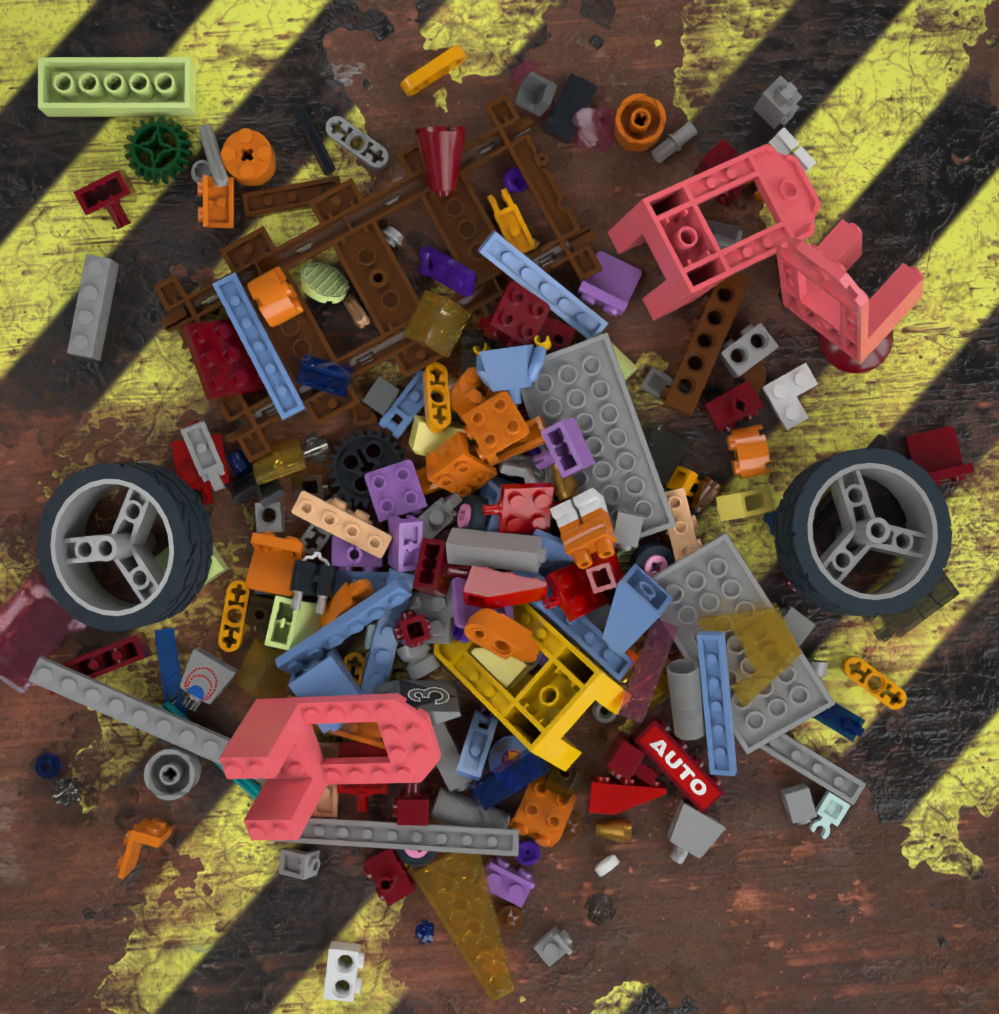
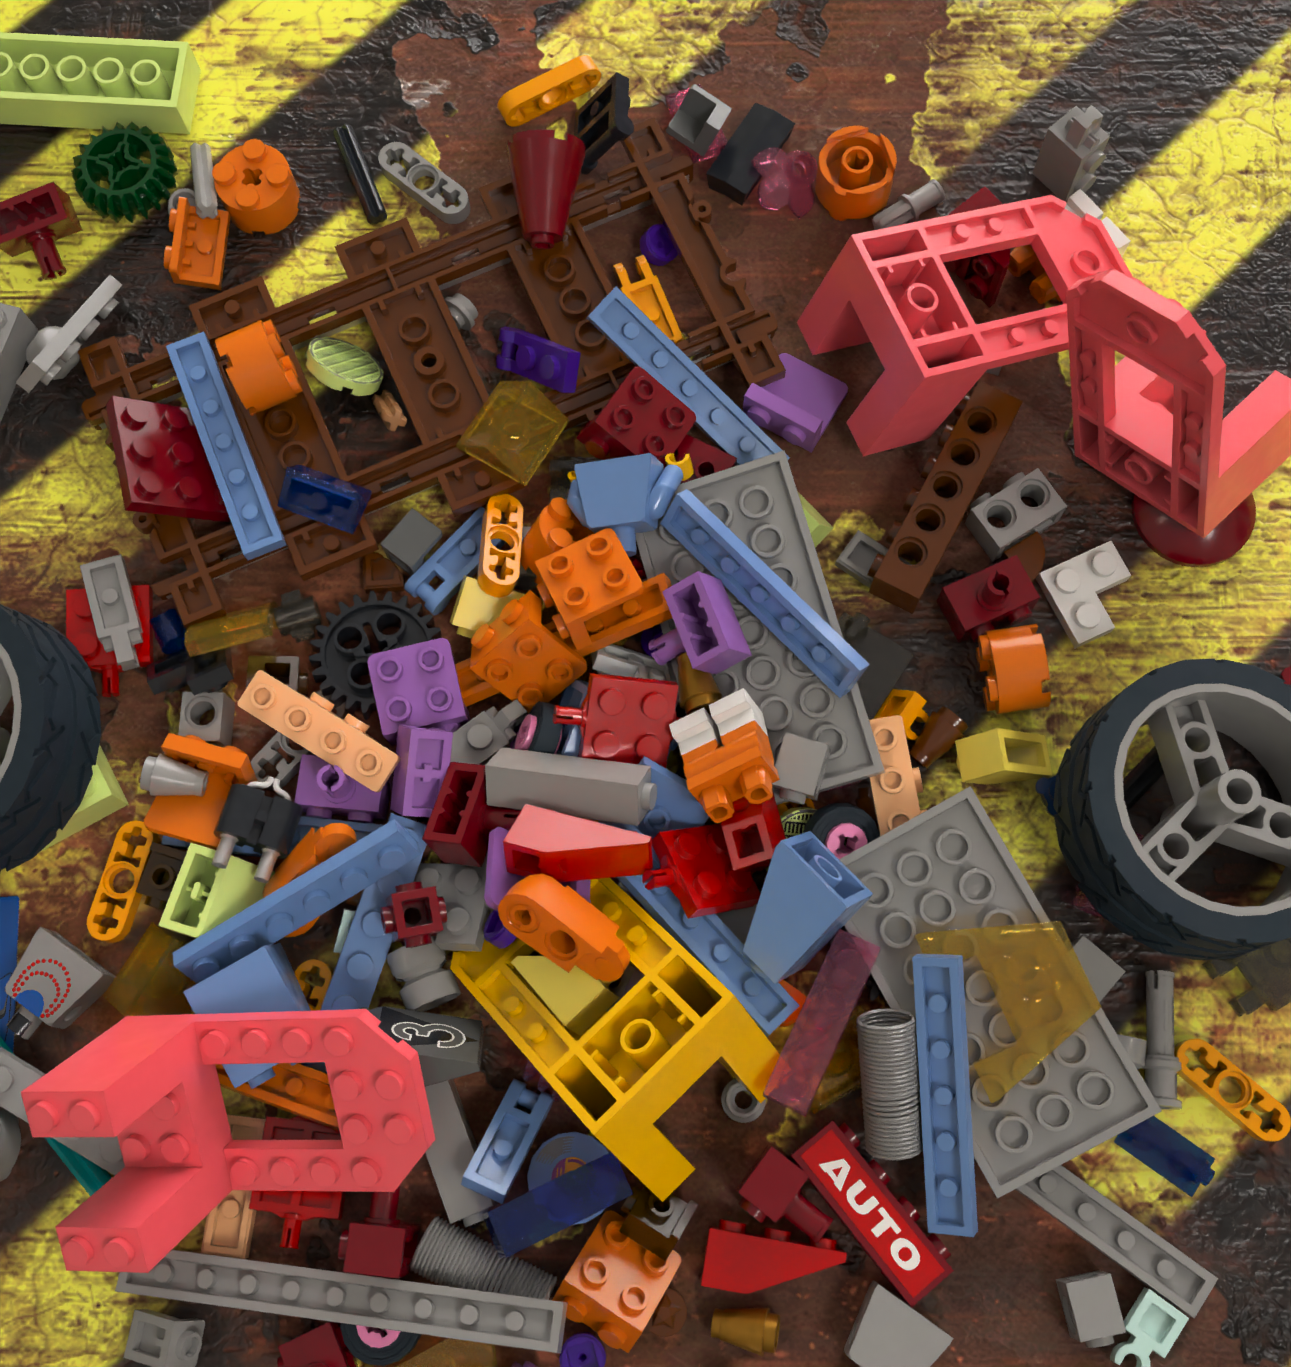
camera: 10 degrees right, 15 degrees down
reddish brown tile [241,176,341,219] -> none
none -> light grey plate [15,275,122,393]
none -> light grey cone [140,754,209,797]
none -> black plate [574,72,634,175]
none -> medium blue plate [660,489,870,698]
none -> light grey pin [1141,970,1182,1110]

